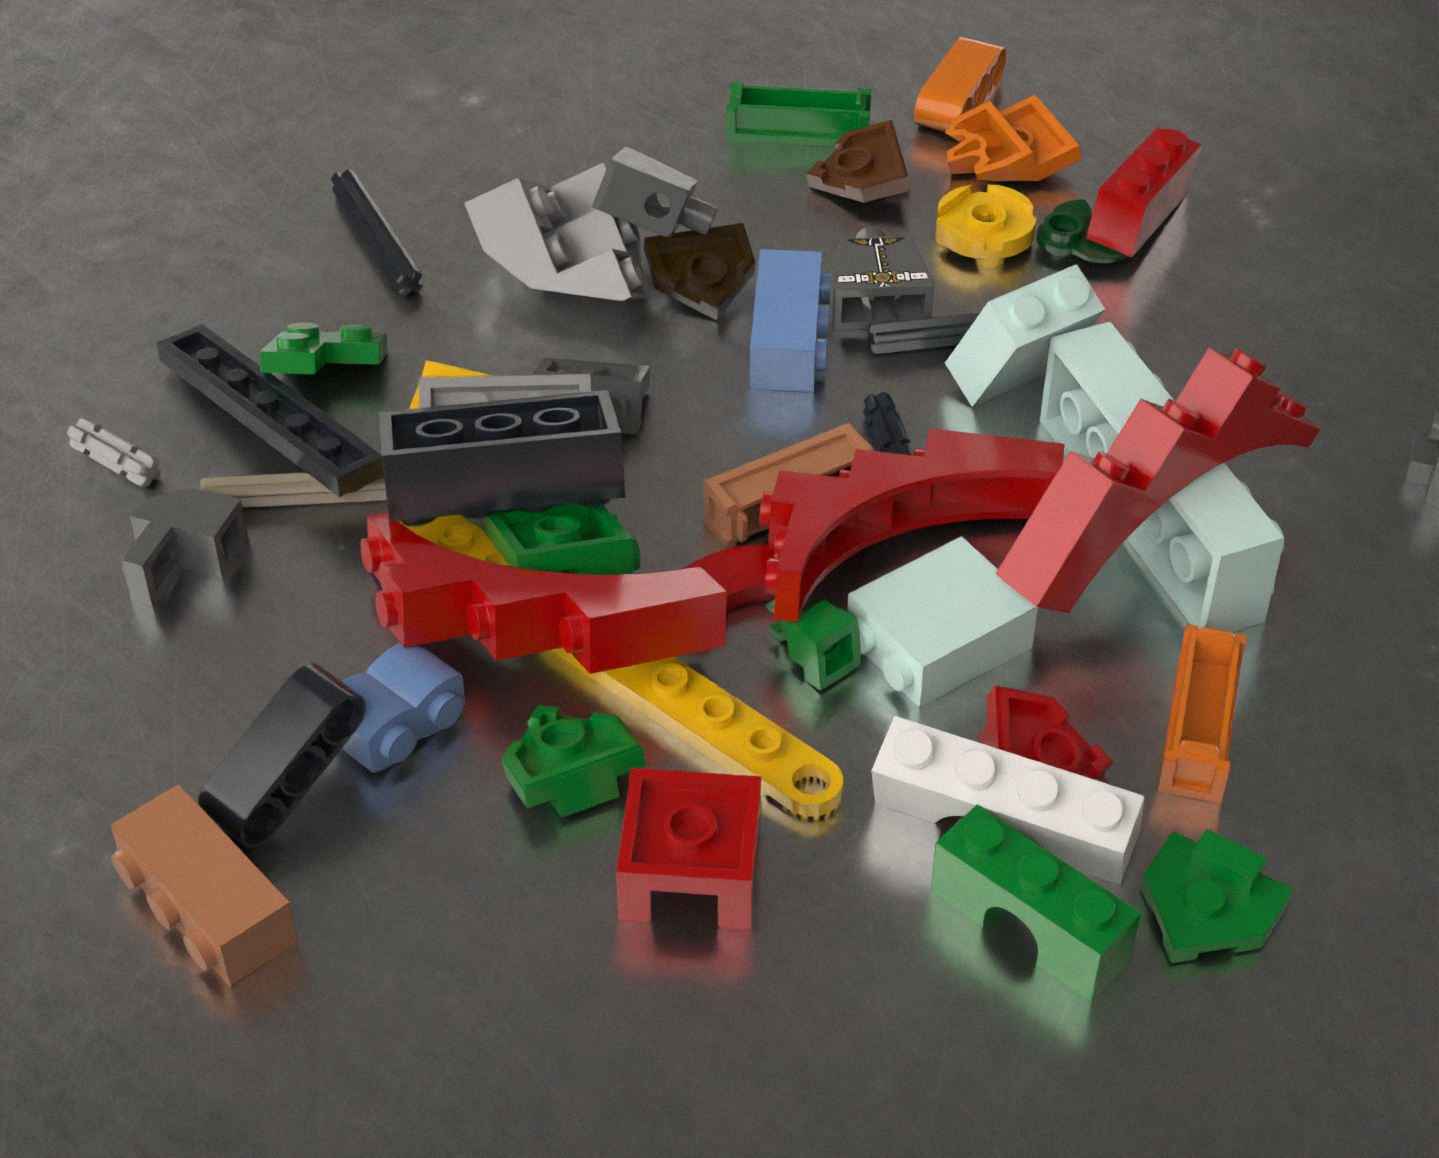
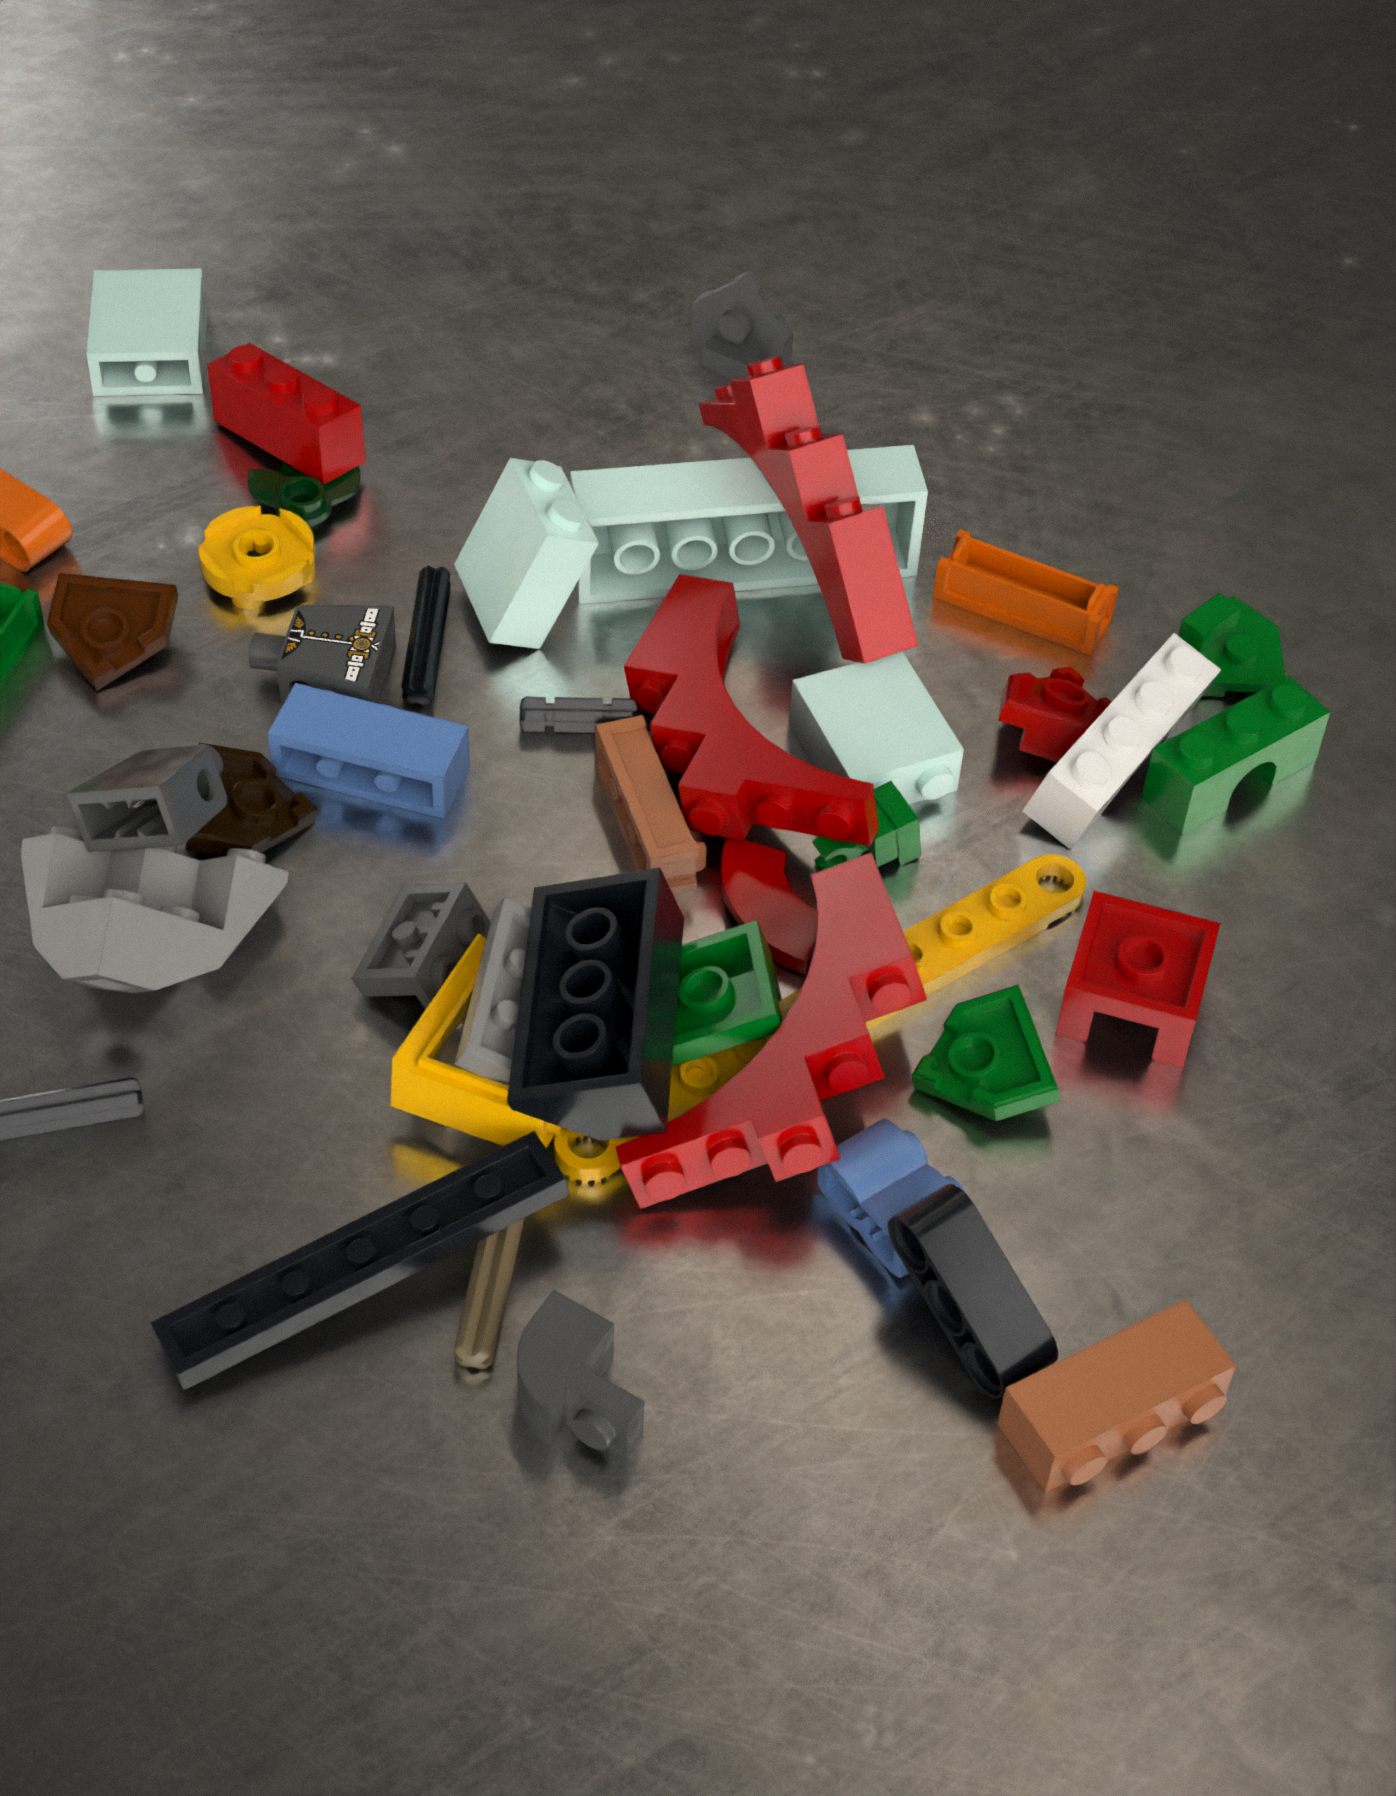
camera: 80 degrees left, 5 degrees up
light grey axle [67,418,161,487] -> none
green plate [260,323,388,374] -> none
orange plate [945,94,1082,181] -> none
none -> light aqua brick [86,268,207,396]

